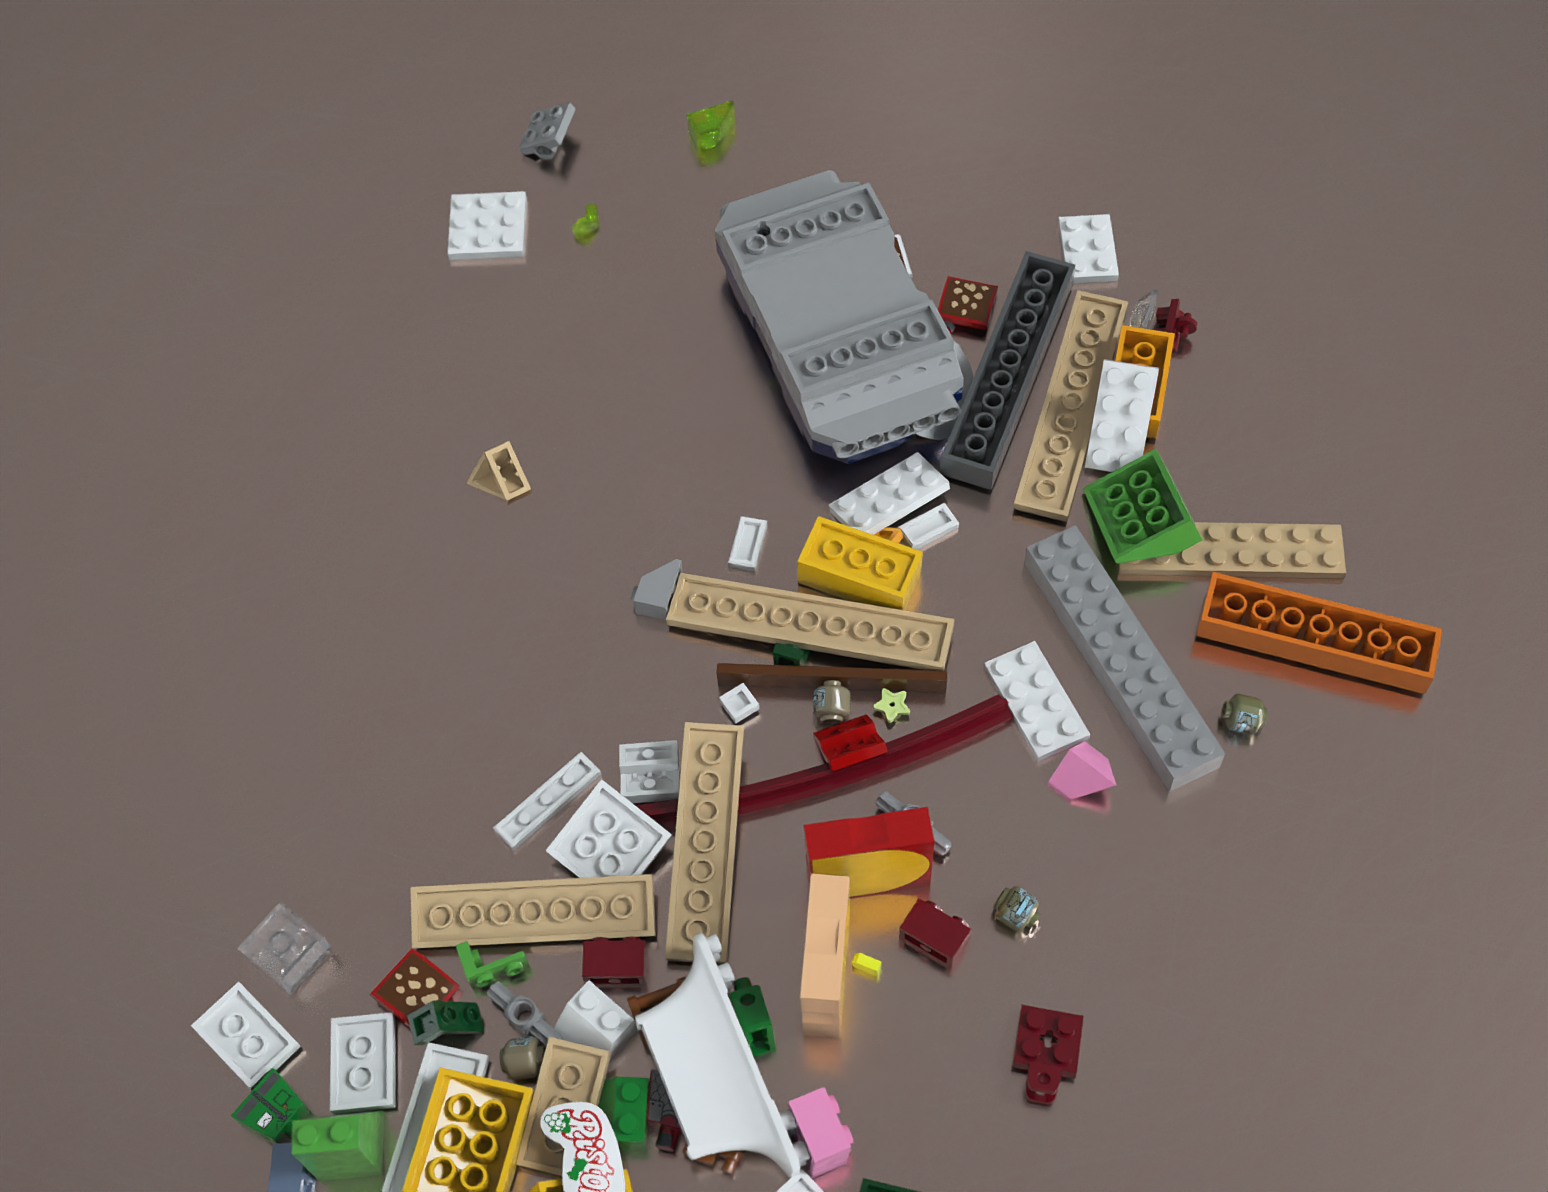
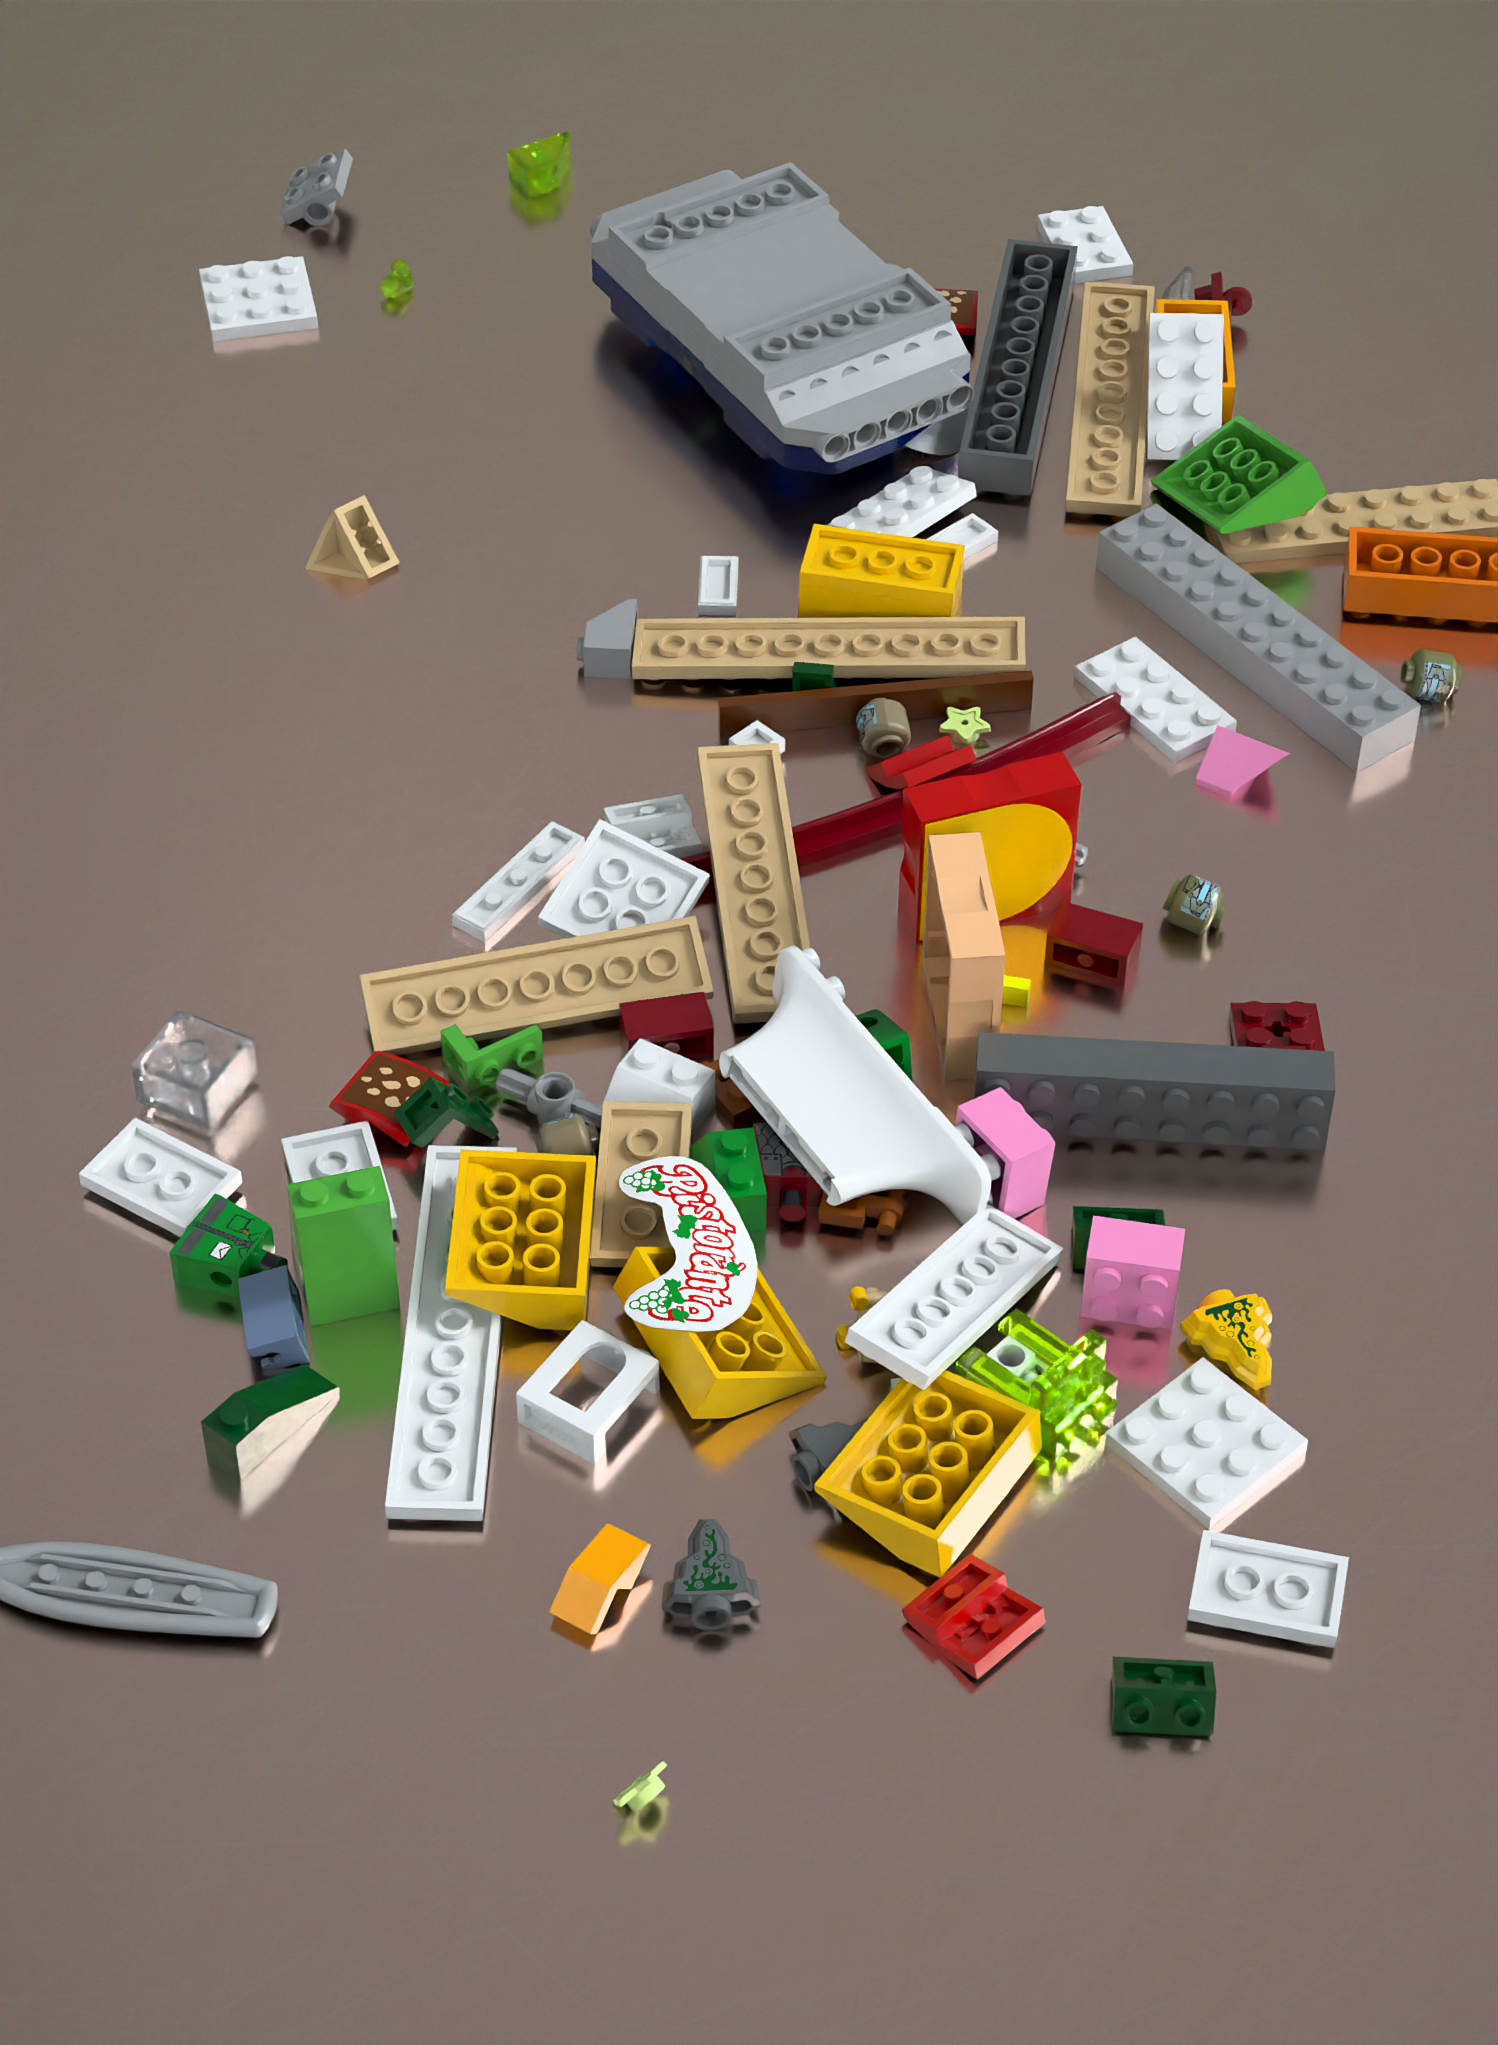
camera: 15 degrees left, 15 degrees down
none -> dark grey brick [974,1032,1336,1150]

